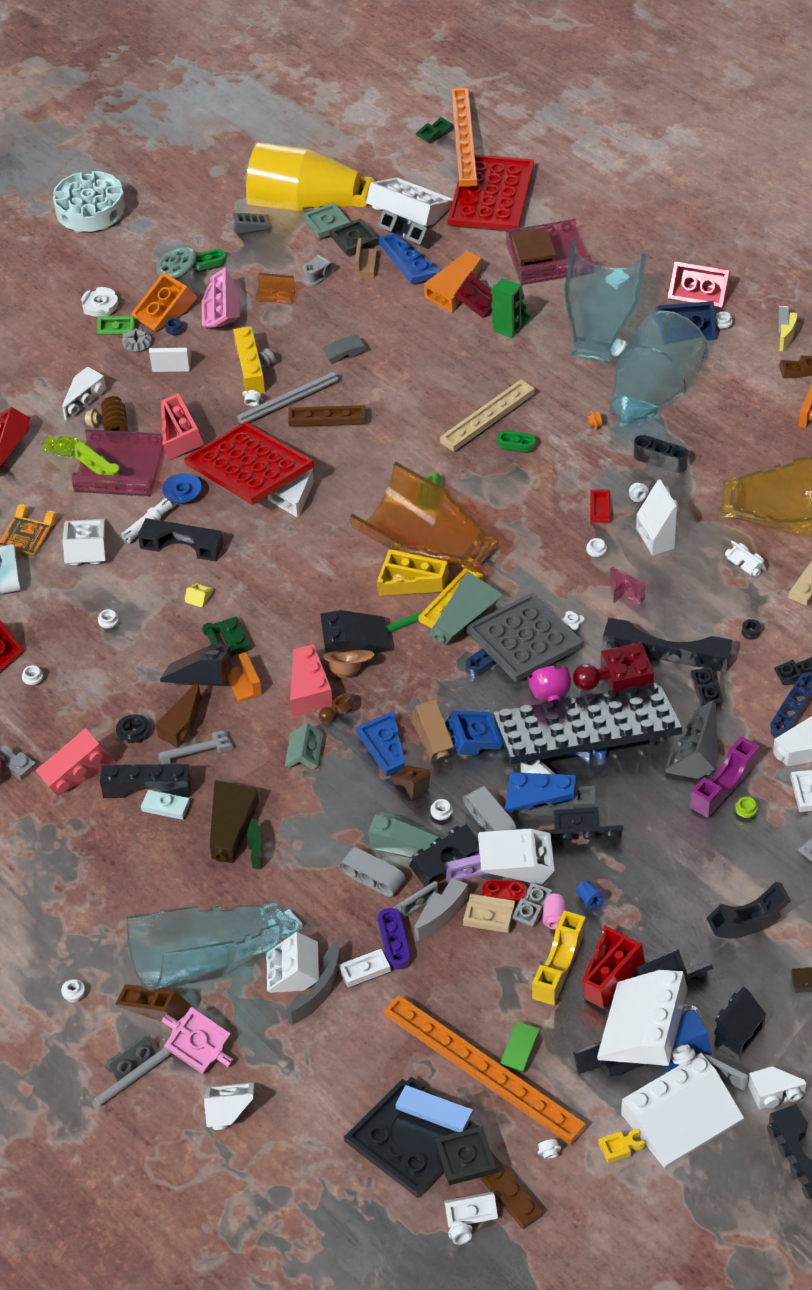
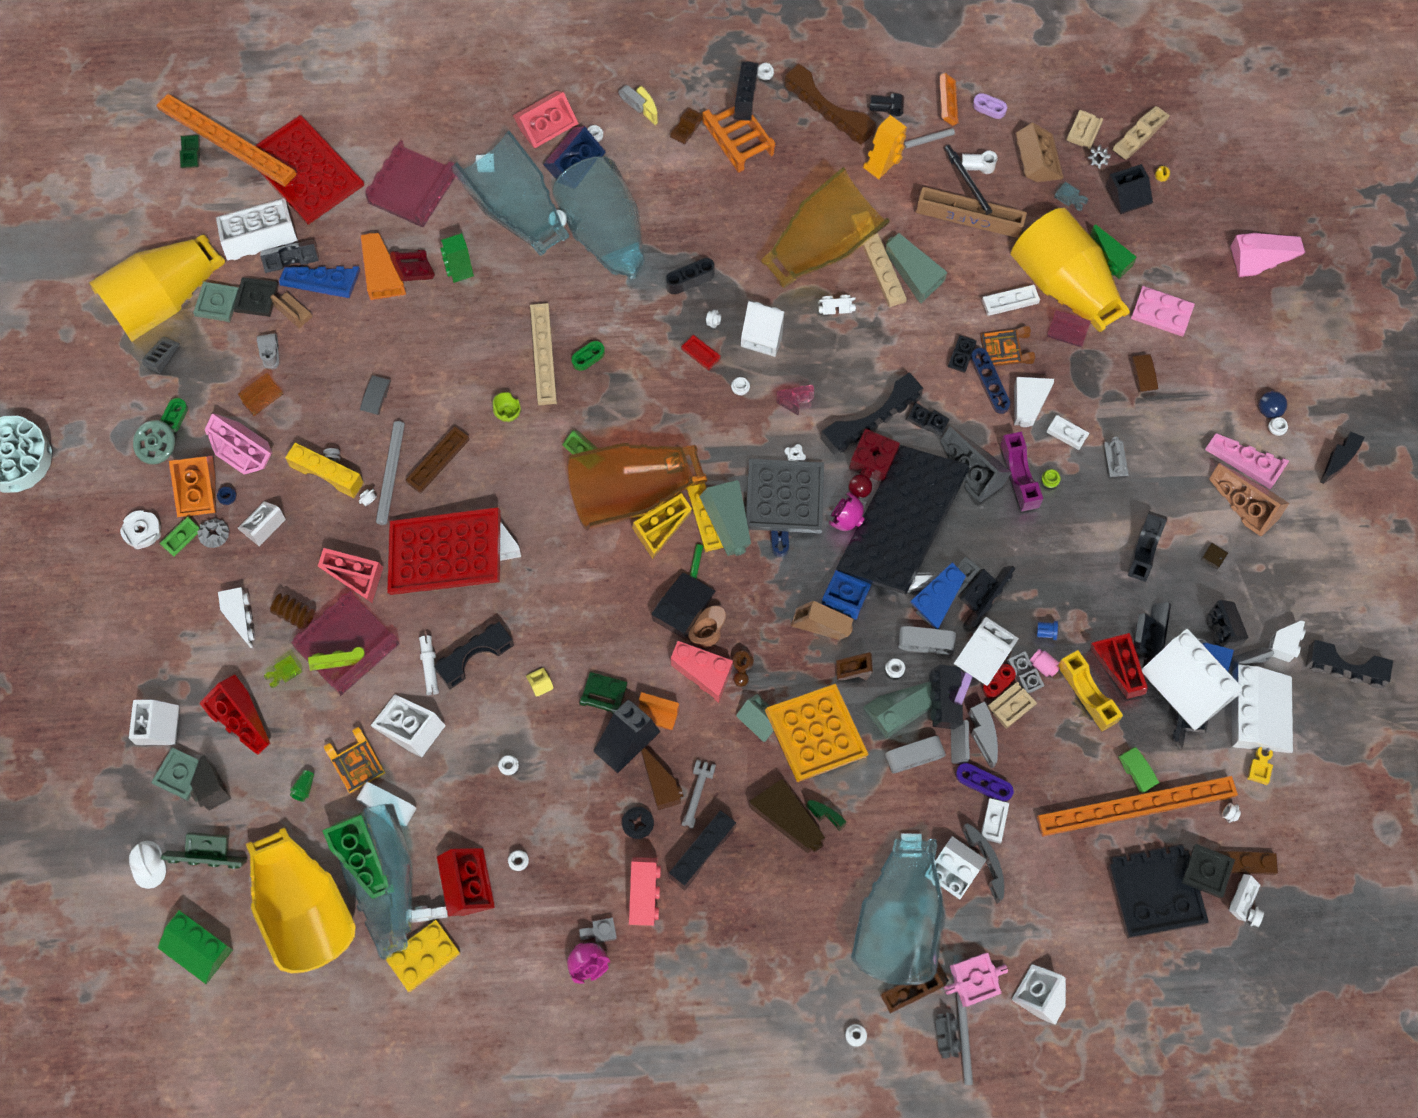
camera: 55 degrees left, 20 degrees up
tan plate [85,409,101,428] -> none
light aqua plate [141,790,190,820] -> none
blue dish [162,473,202,503] -> none
blue wing [356,711,405,776] -> none
light blue tile [396,1085,473,1132] -> none
reddish brown brick [511,227,556,274] -> none
orange plate [587,411,603,430] -> none
white plate [671,1044,695,1066] -> none
black bush [741,619,761,640] -> none
none -> lime hair [492,392,521,422]
none -> light orange plate [765,684,869,782]

